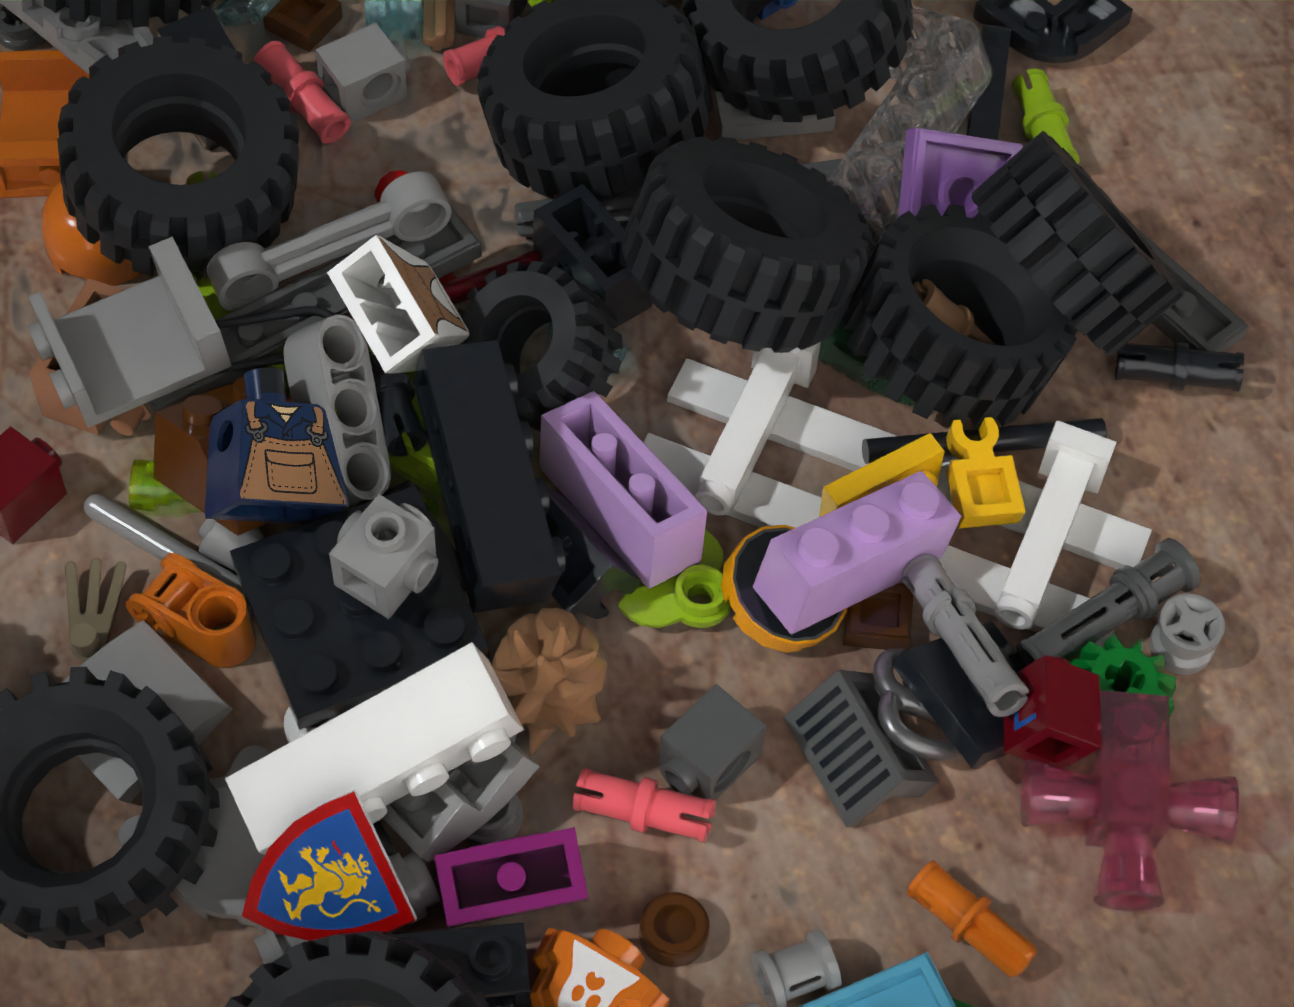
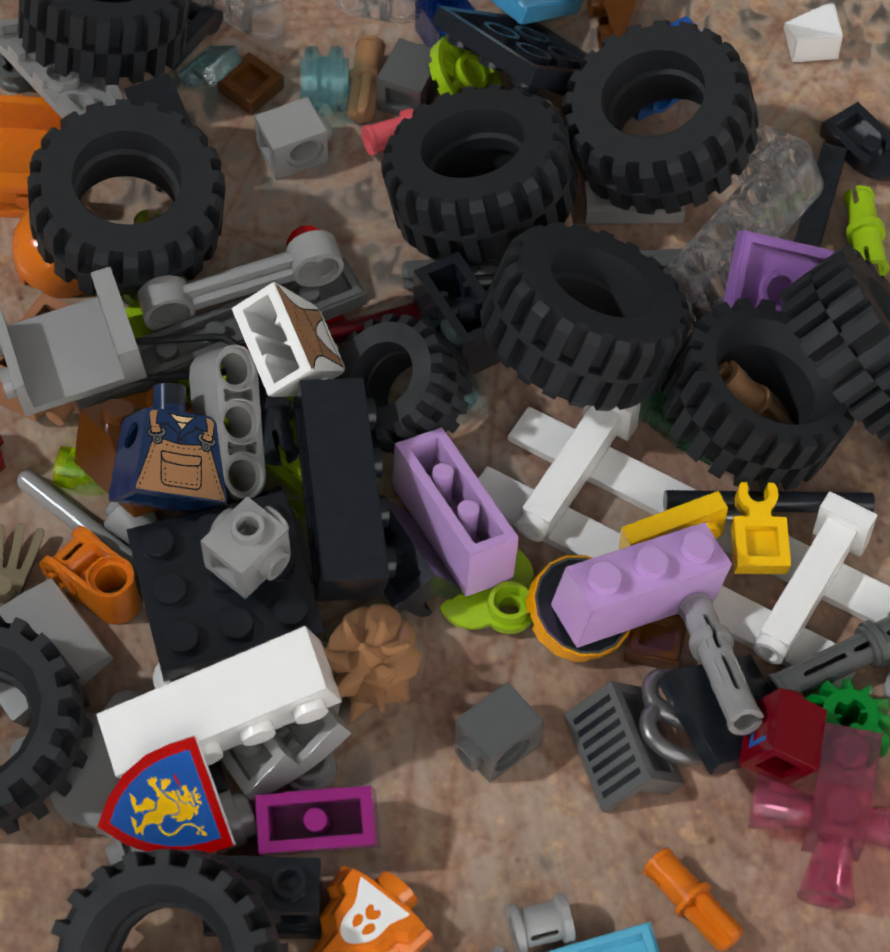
camera: 10 degrees right, 0 degrees up
coral pin [254,41,351,144] -> none
coral pin [573,767,716,843] -> none
reddish brown tile [639,892,710,967] -> none

